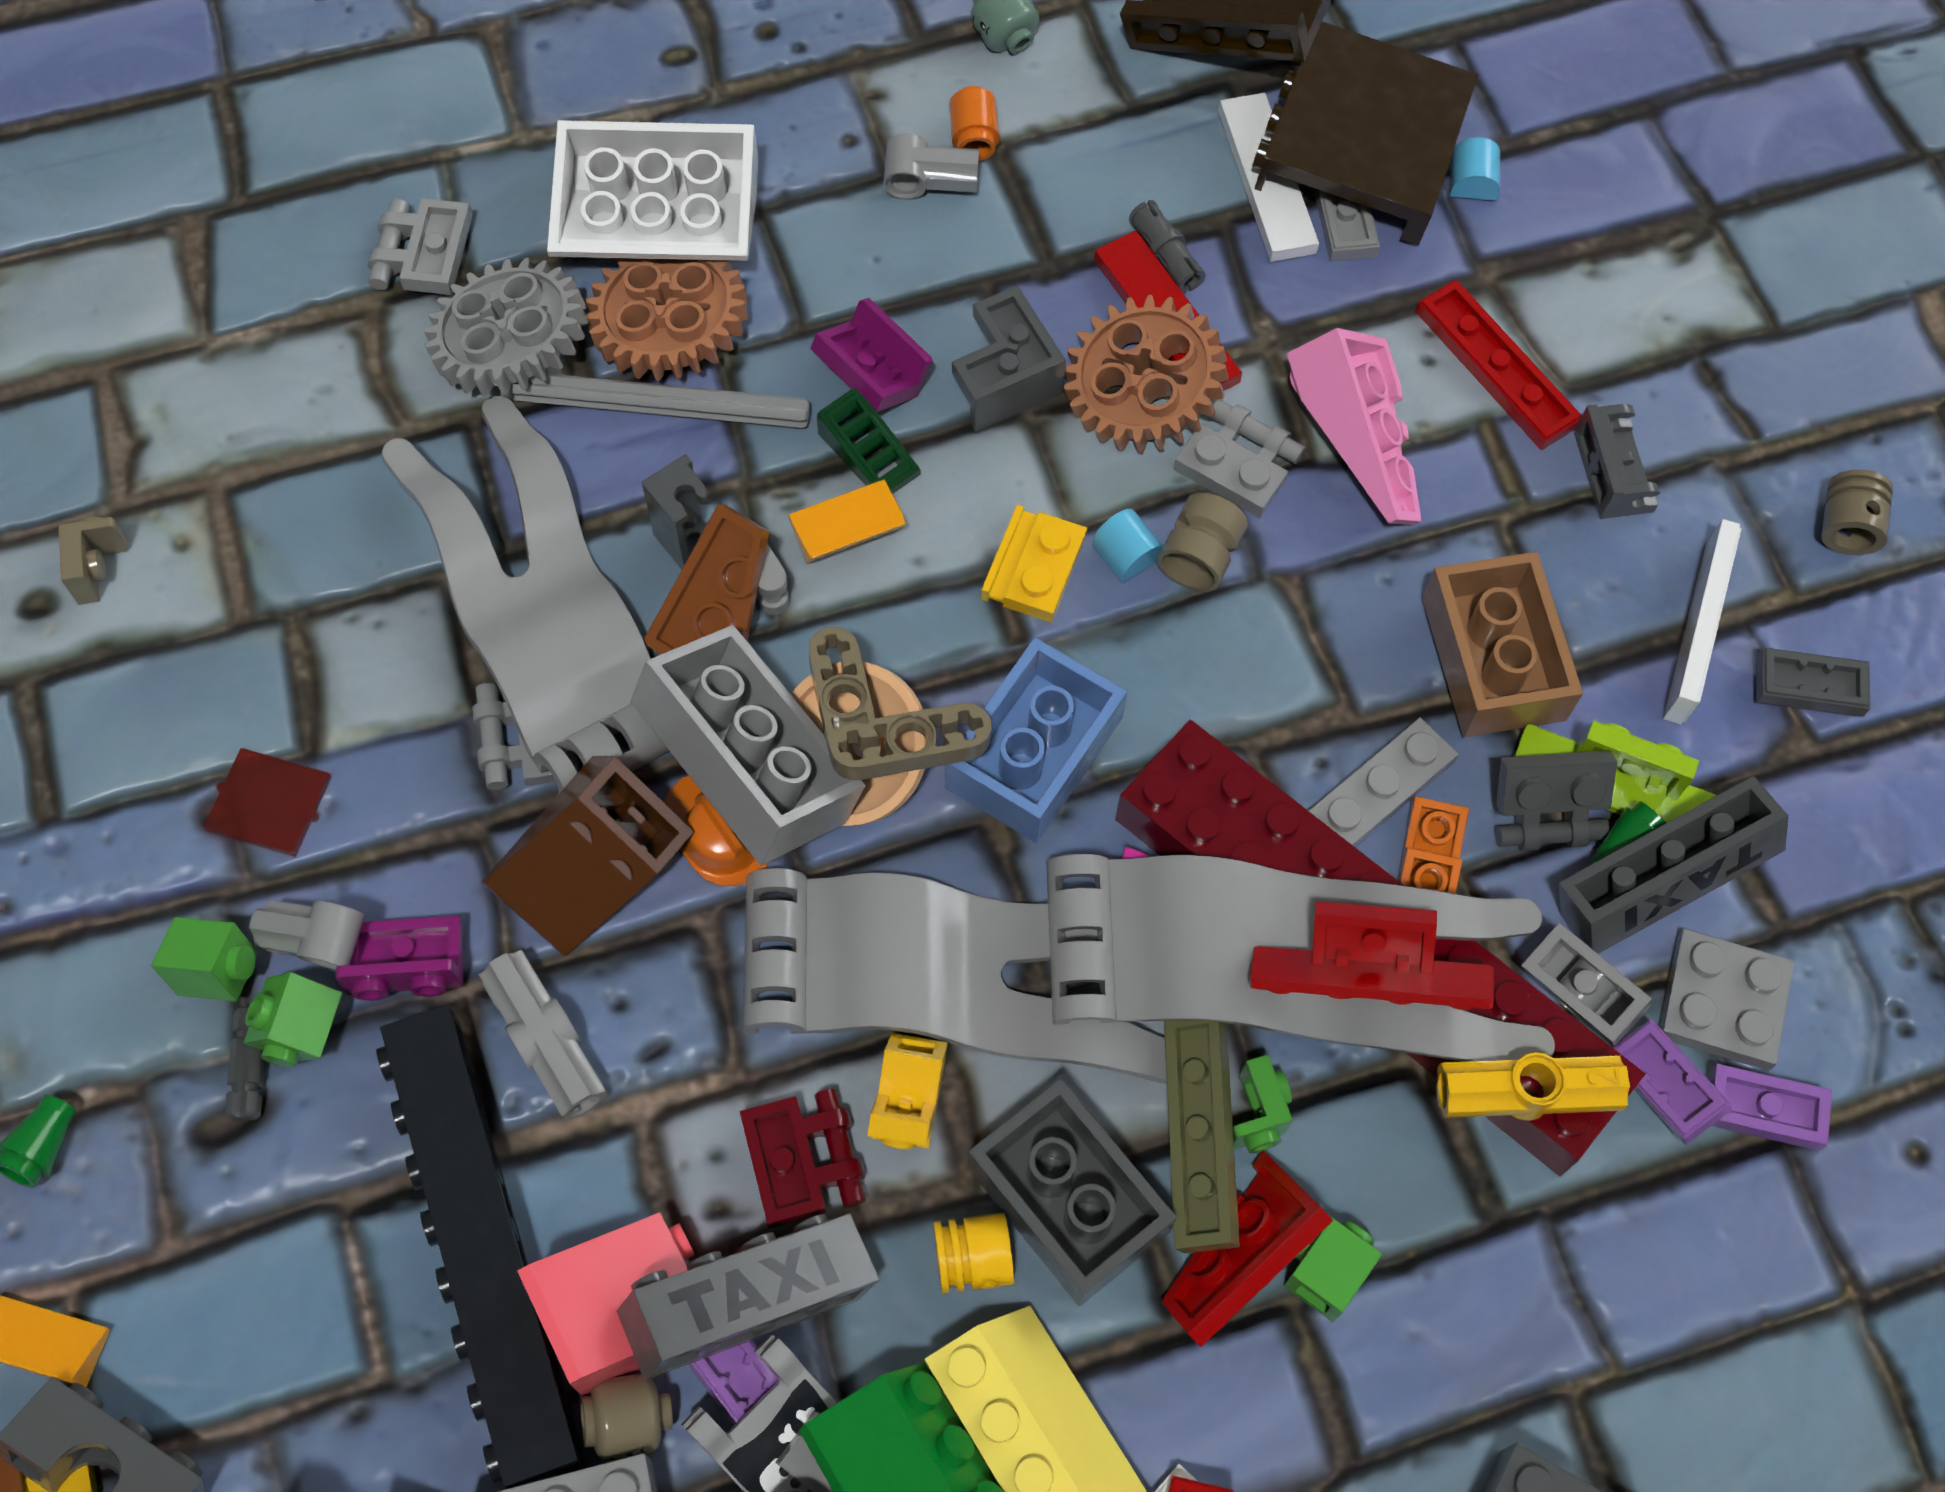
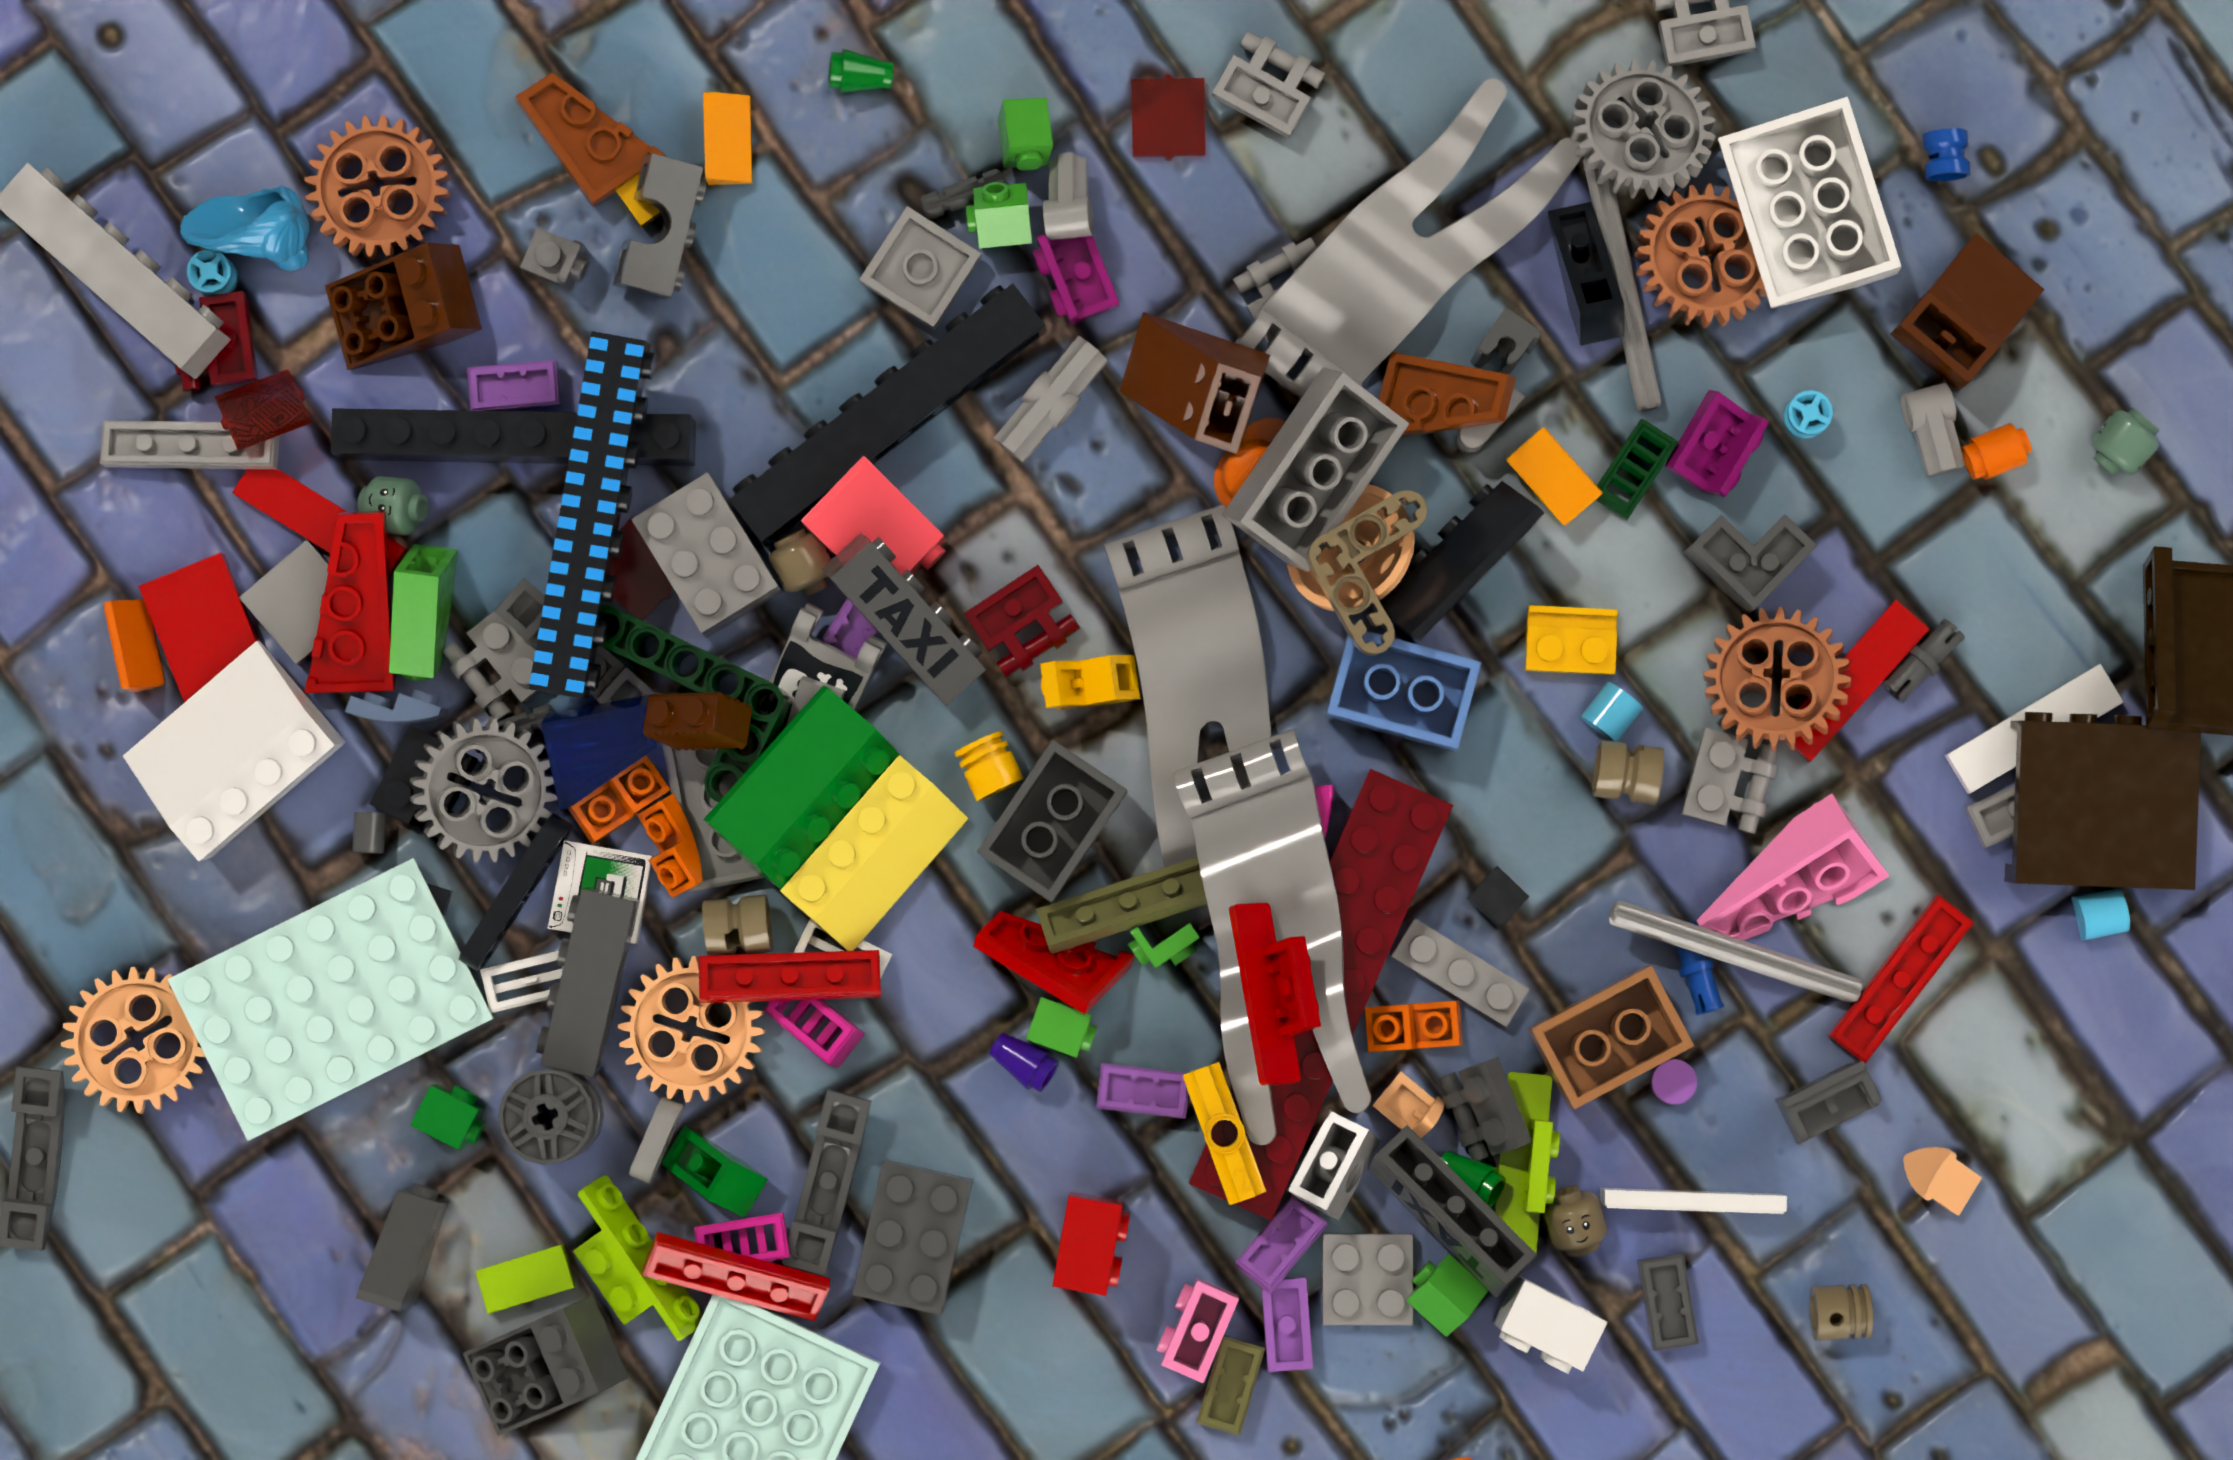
camera: 80 degrees right, 20 degrees up
none -> light grey plate [859,206,982,330]
none -> dark purple cone [989,1032,1059,1092]
none -> red brick [1052,1191,1130,1296]
none -> medium lavender plate [1096,1063,1188,1118]
none -> bright pink brick [1156,1277,1239,1383]
none -> olive plate [1196,1335,1265,1436]
none -> light grey plate [1212,31,1326,139]
none -> light nougat tile [1371,1071,1445,1138]
none -> black slope [1373,481,1545,644]
none -> bright green brick [1406,1253,1489,1337]
none -> black slope [1466,866,1530,929]
none -> white brick [1493,1276,1608,1374]
none -> dark tan head [1543,1185,1608,1257]
none -> black slope [1548,202,1624,346]
none -> light grey axle [1609,900,1863,1003]
none -> medium lavender tile [1650,1059,1697,1104]
none -> blue pin [1675,921,1724,1015]
none -> medium azure wheel [1783,390,1833,439]
none -> reddish brown slope [1890,233,2045,391]
none -> light nougat tile [1903,1147,1982,1216]
none -> blue wheel [1922,128,1971,182]

